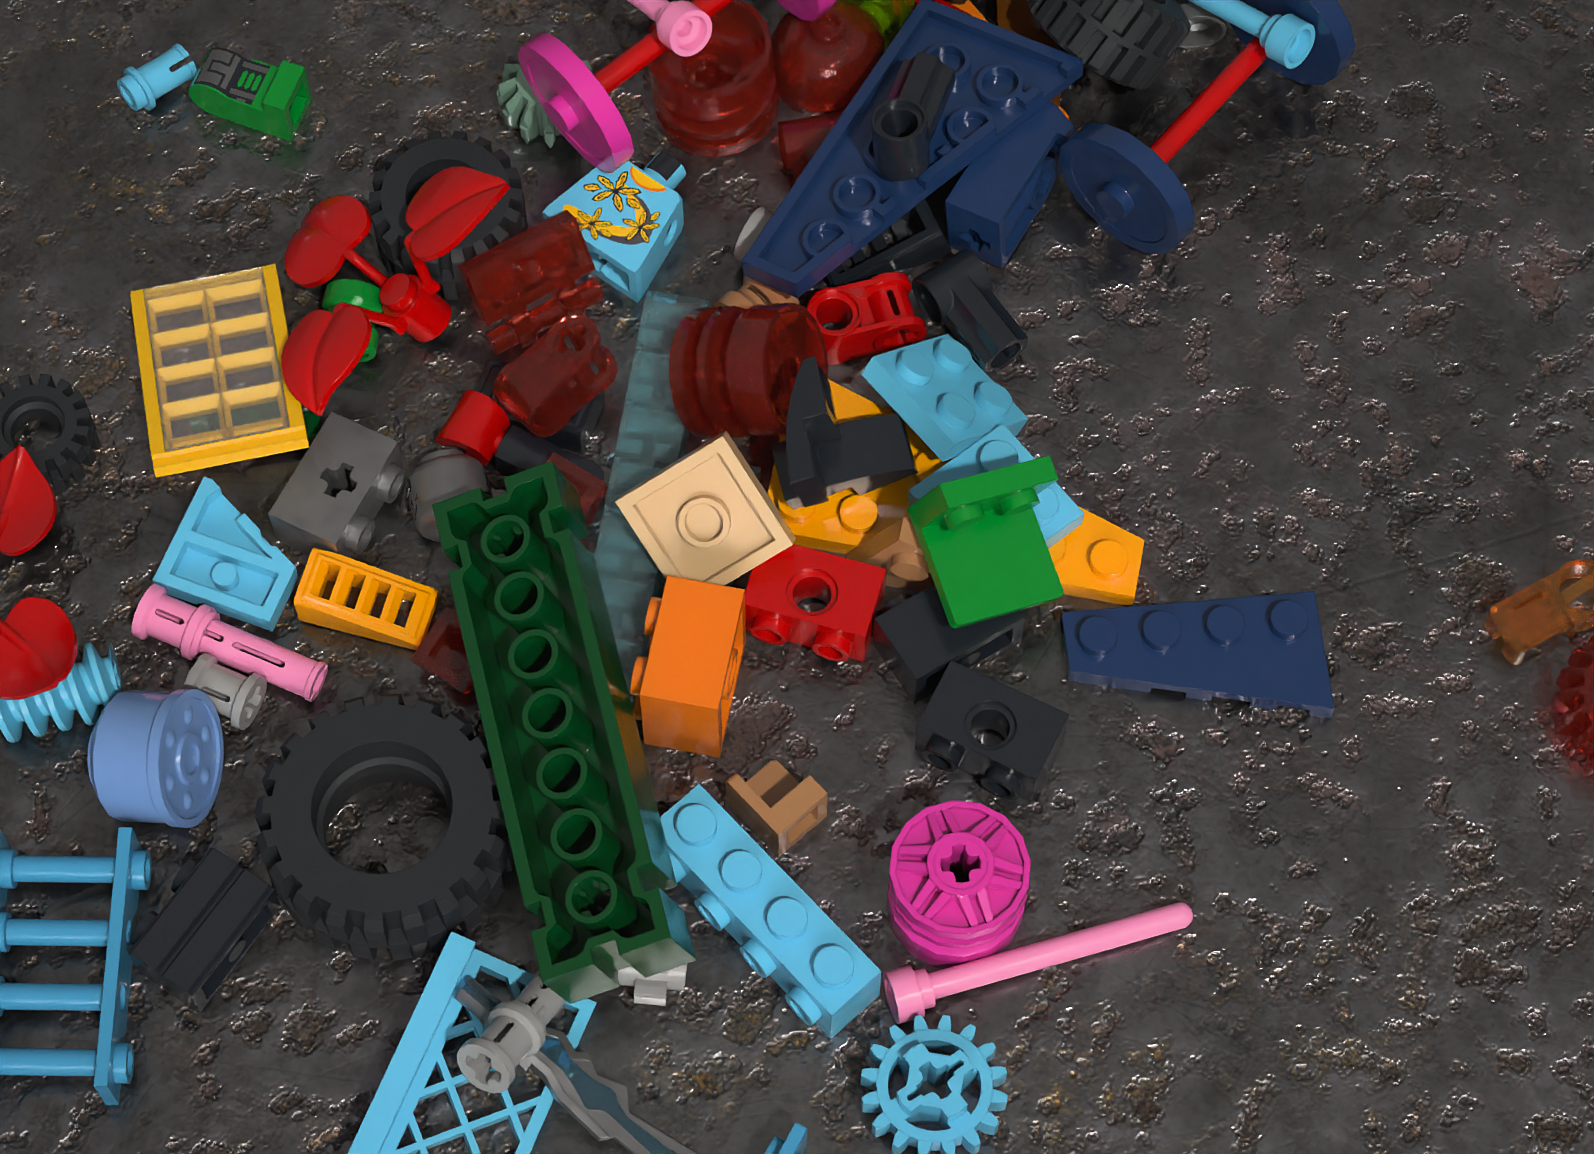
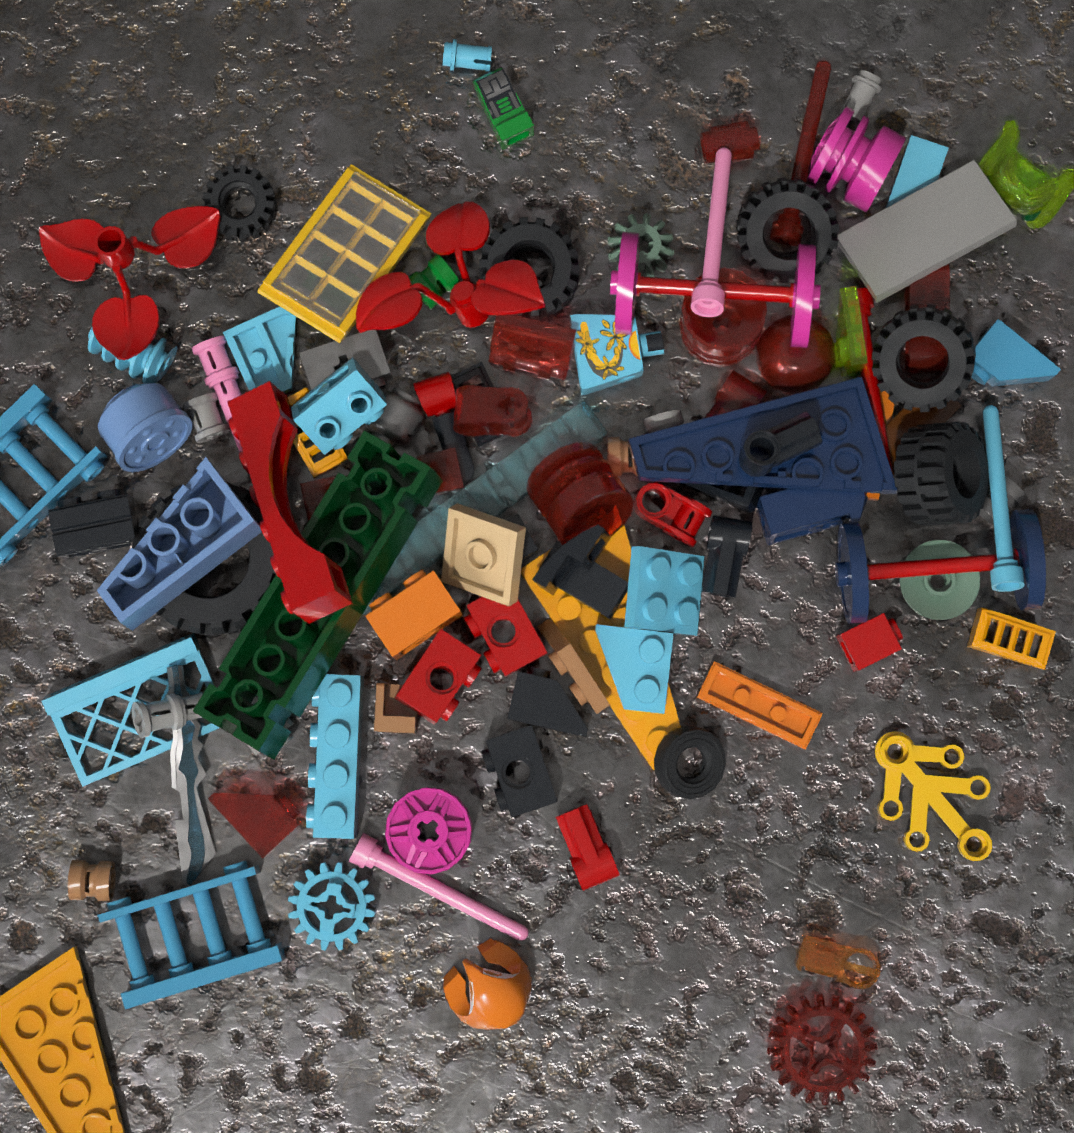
camera: 45 degrees right, 20 degrees up
green bracket [907,455,1064,629] -> none
dark blue wing [1060,591,1335,719] -> none
none -> medium blue wedge [96,457,262,631]
none -> clear red slope [208,792,302,859]
none -> red arch [228,381,353,624]
none -> medium azure brick [291,357,387,455]
none -> red brick [394,629,482,725]
none -> orange piece [443,938,532,1030]
none -> red piece [556,804,620,891]
none -> black tyre [654,726,726,799]
none -> orange tile [696,661,823,750]
none -> red brick [836,613,903,672]
none -> yellow plant [875,731,992,861]
none -> sand green dish [899,540,980,620]
none -> light orange slope [967,607,1056,670]

